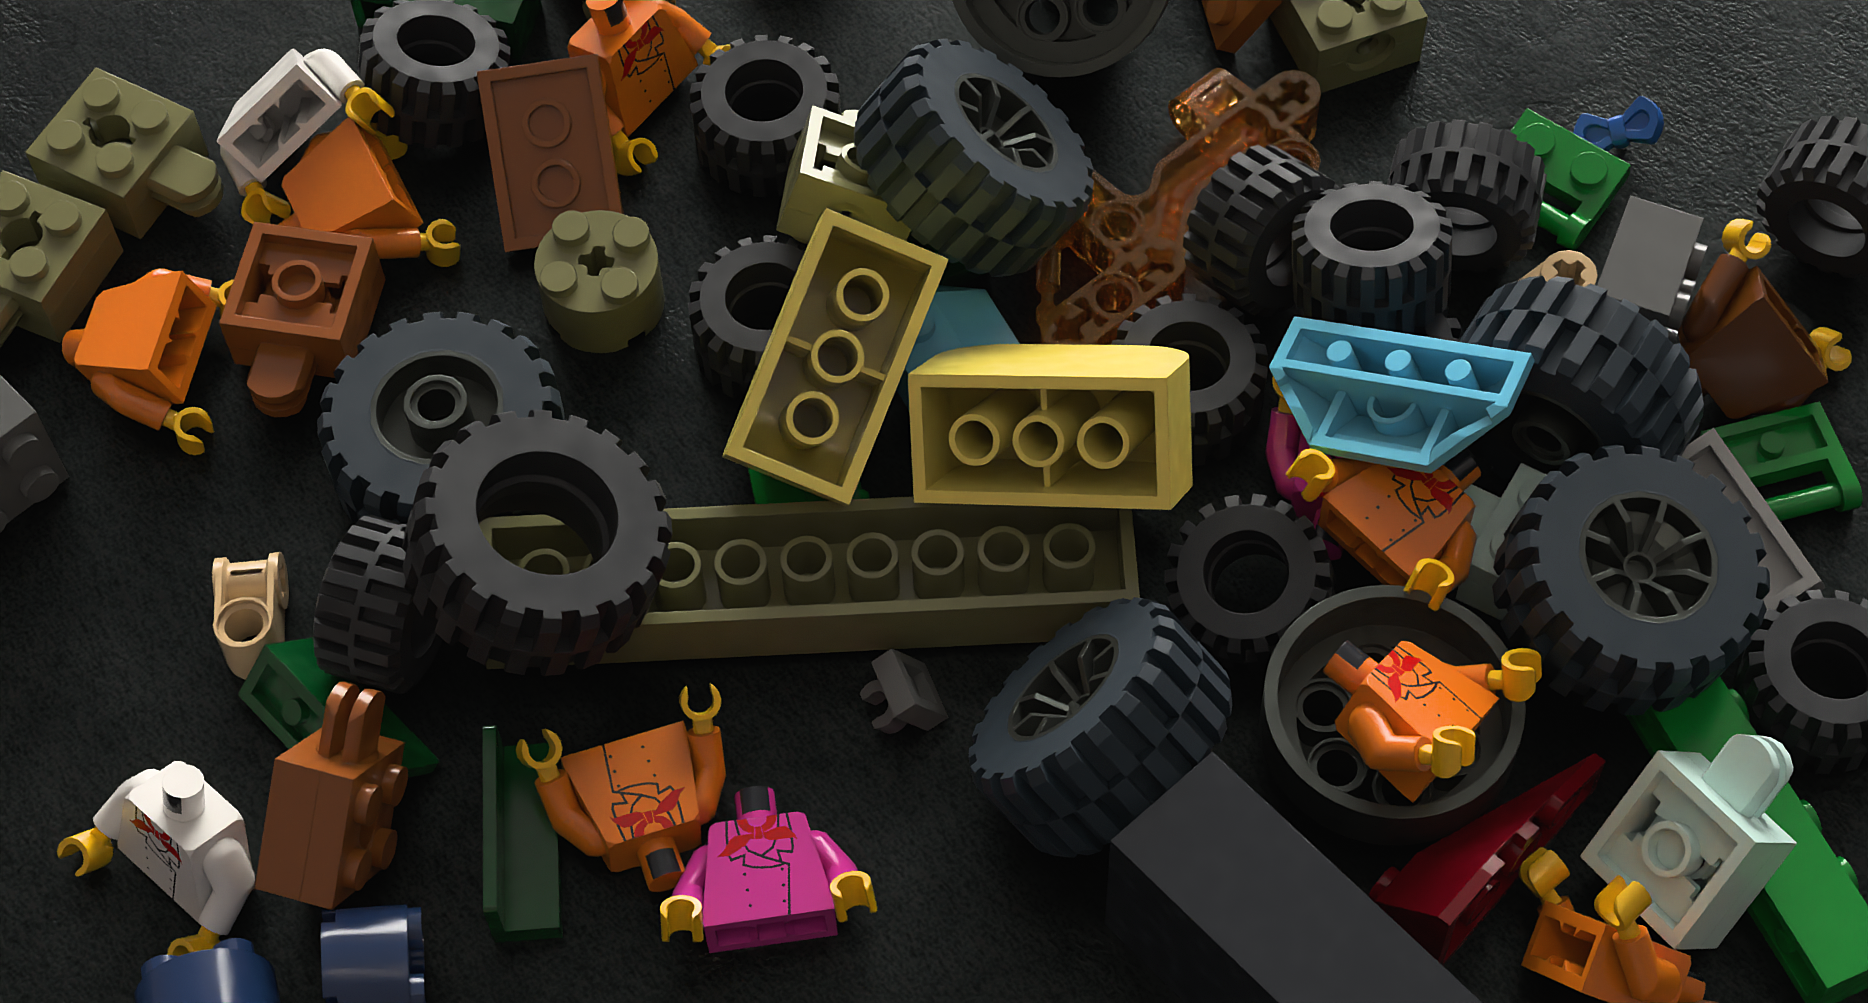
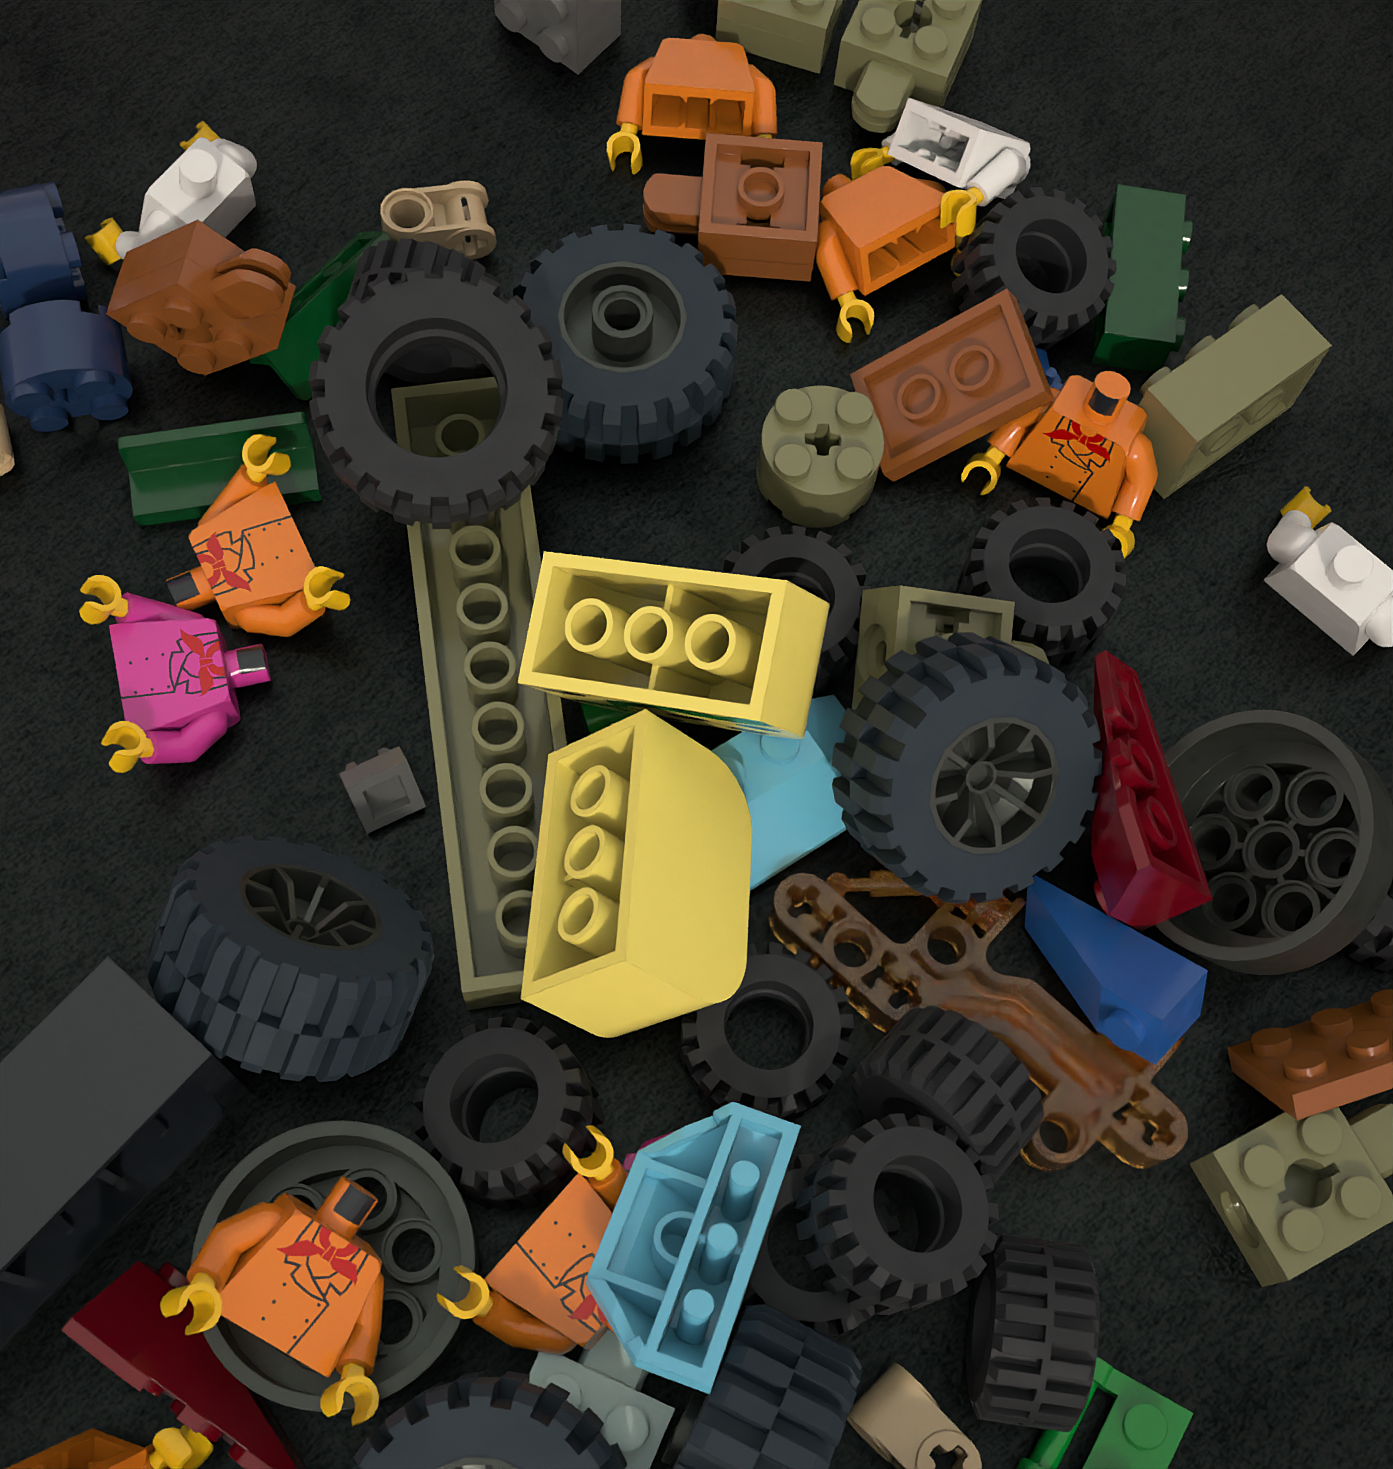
camera: 75 degrees right, 10 degrees up
none -> blue slope [1025,875,1208,1065]
none -> dark red wedge [1091,650,1213,931]

